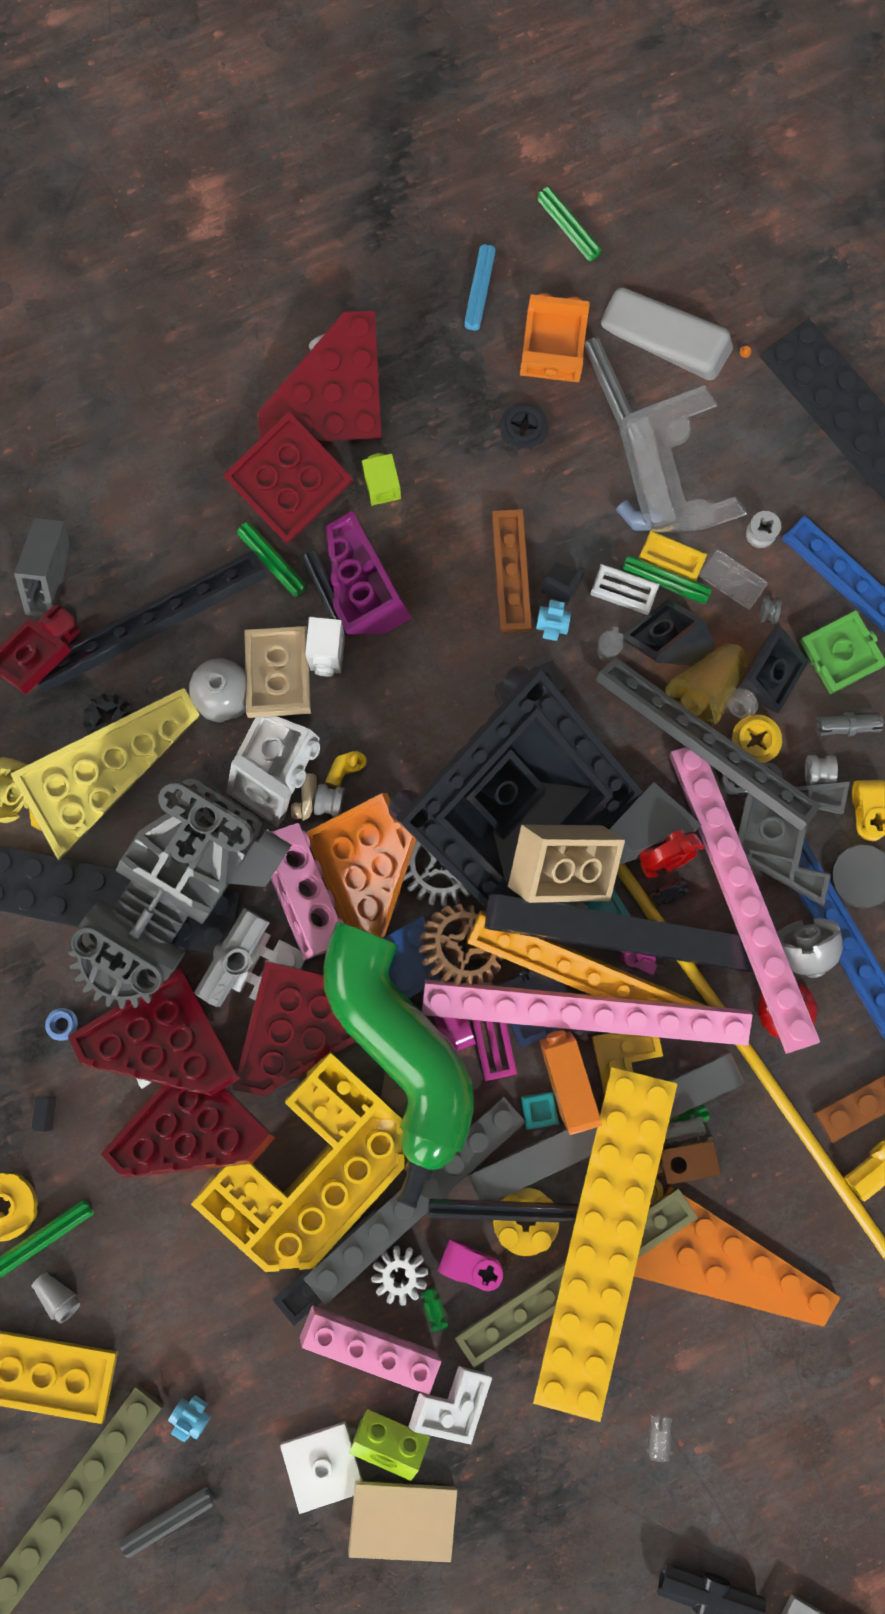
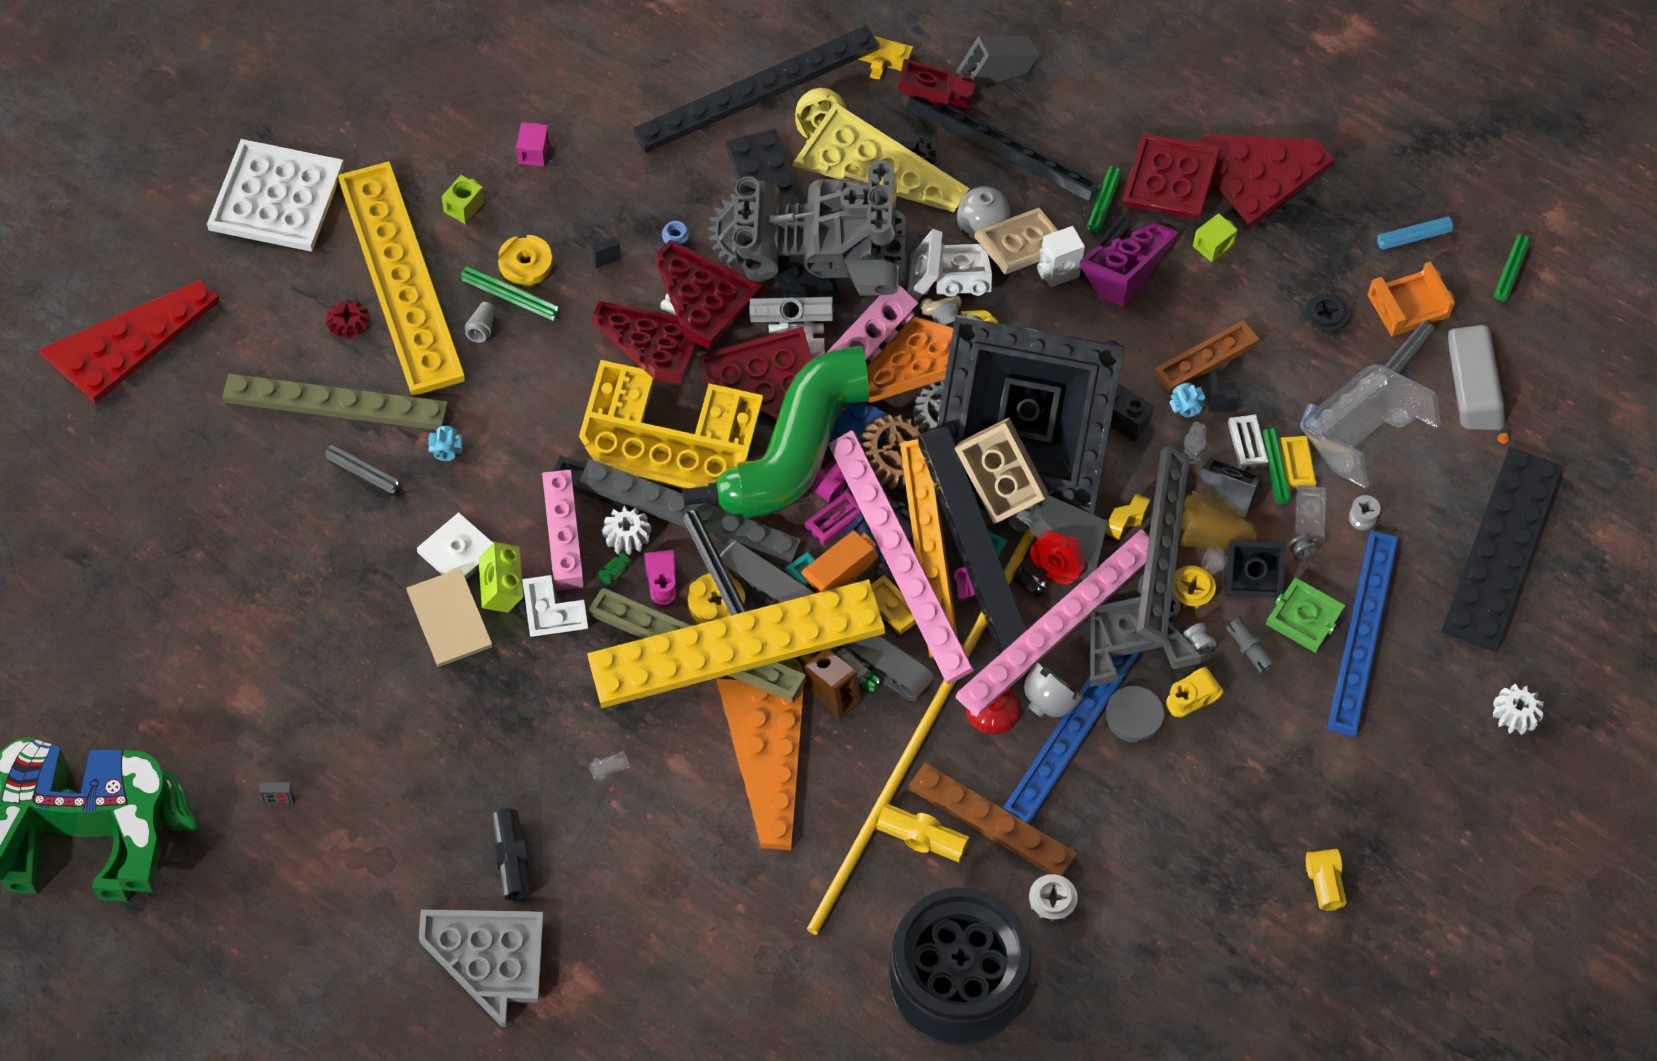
camera: 60 degrees right, 20 degrees down
none -> yellow piece [1105,493,1151,540]

